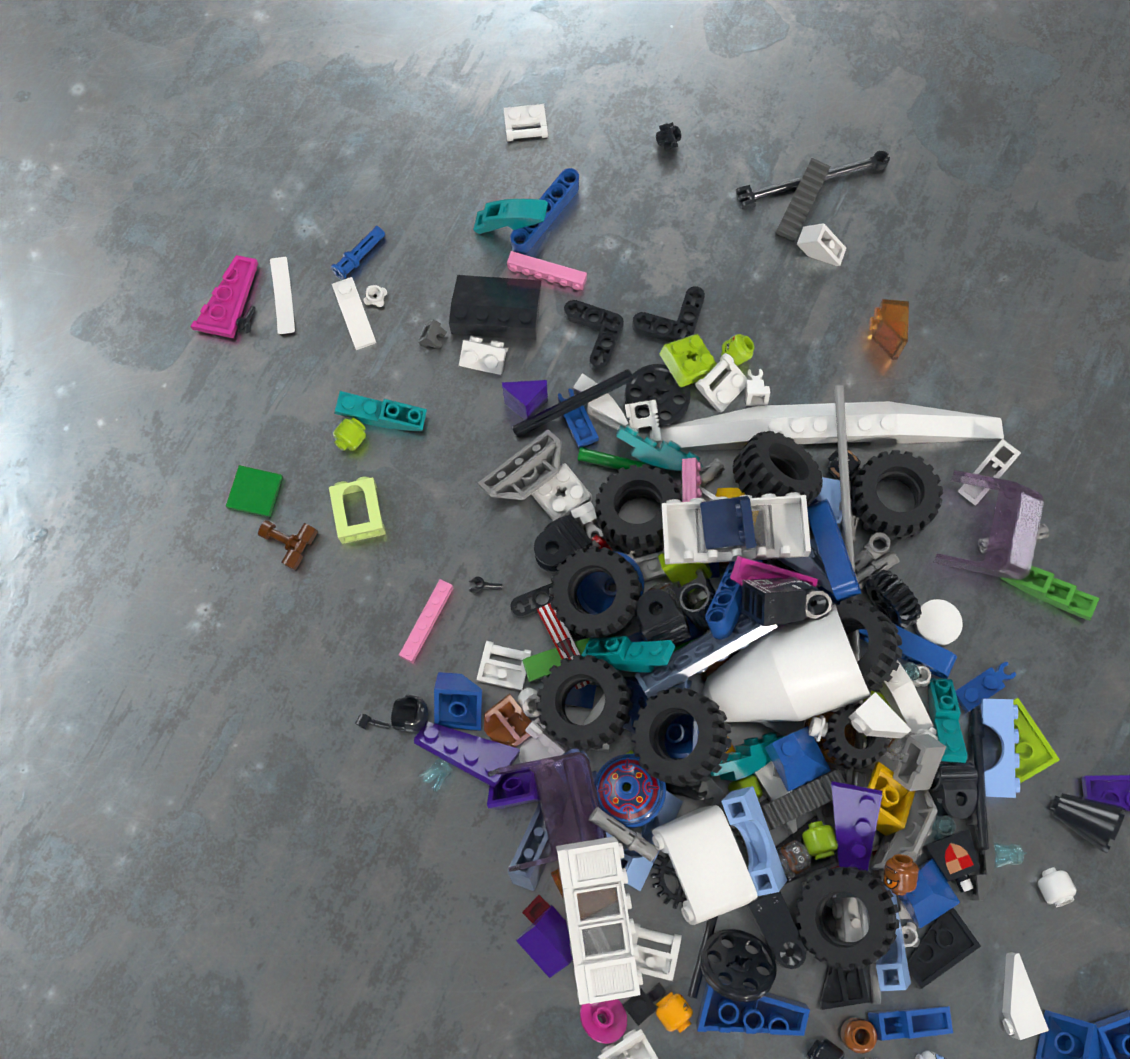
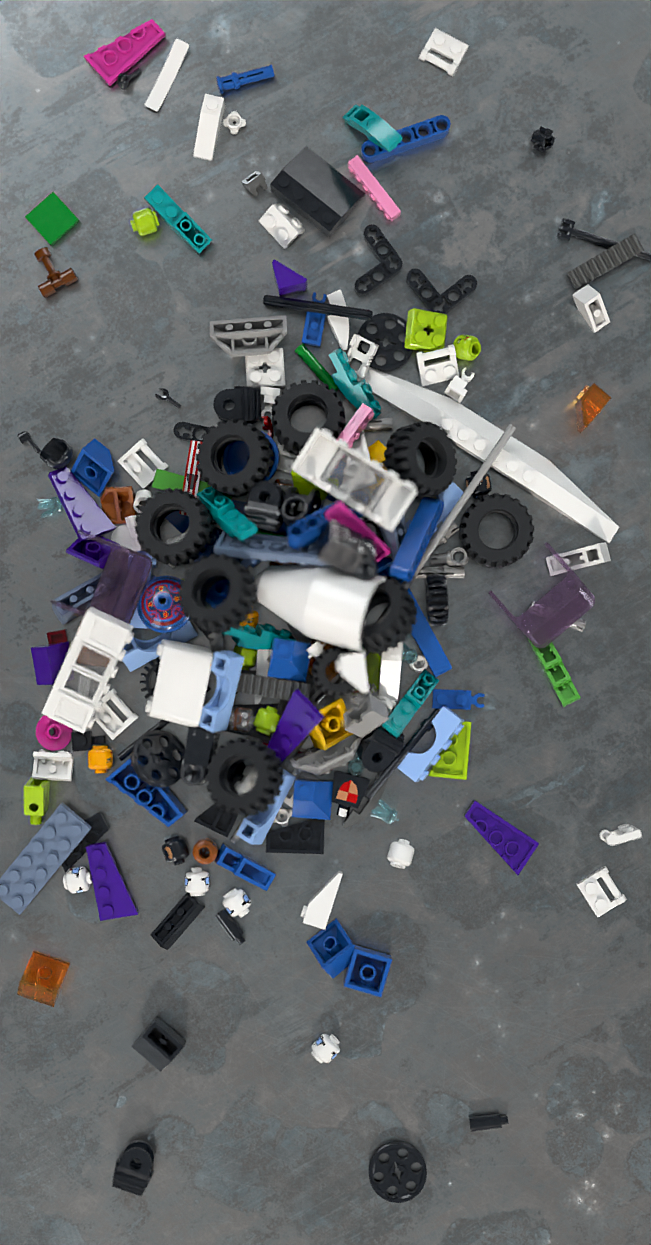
camera: 30 degrees right, 15 degrees up
yellowish green panel [329,477,386,544] -> none
bright pink piece [399,579,454,664] -> none
light grey pin [589,807,659,862] -> none
dark blue bracket [700,496,756,549] -> none
dark orange head [883,854,919,895] -> none
white tile [914,599,963,646] -> none
black cone [1050,793,1126,853] -> none

